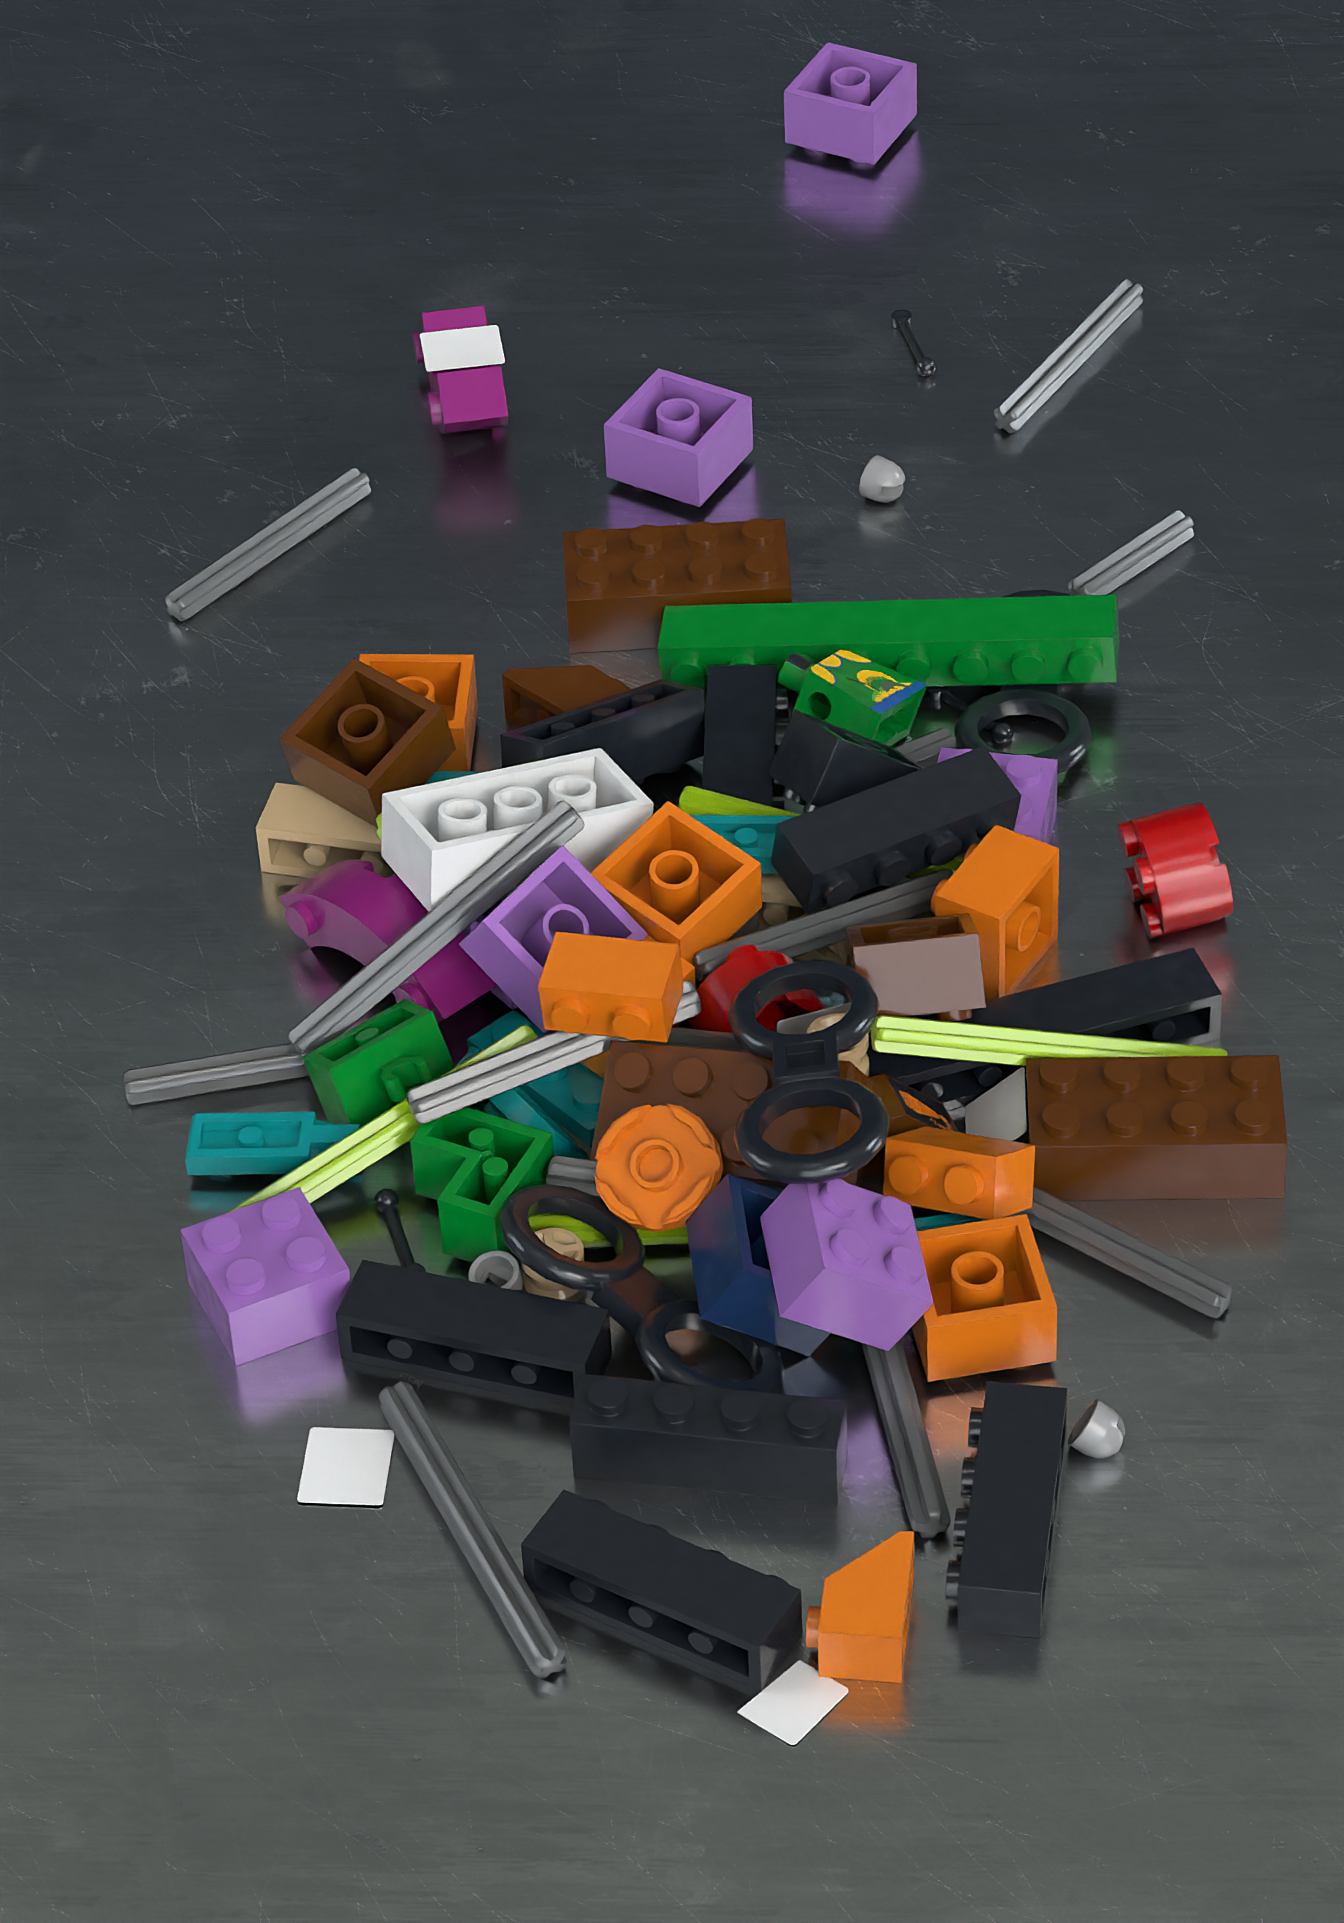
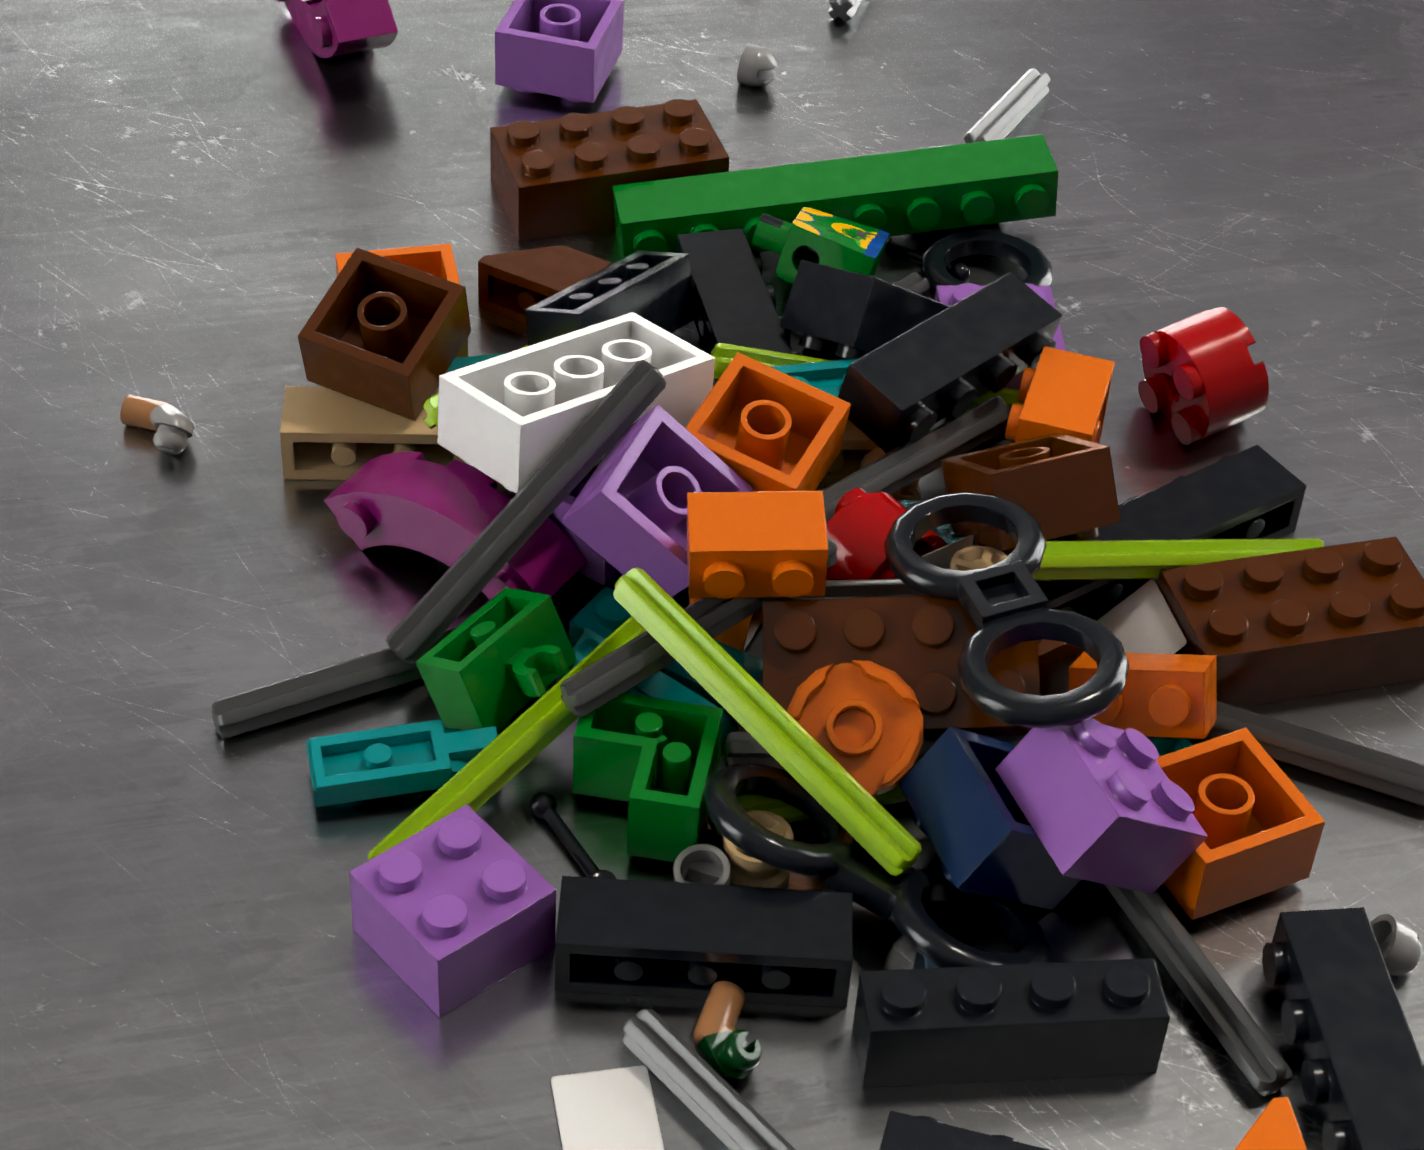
camera: 20 degrees left, 0 degrees up
axle [165,468,371,621] -> none
none -> light grey arm [120,395,194,454]
none -> lime axle [613,567,922,876]
none -> arm [692,981,762,1080]

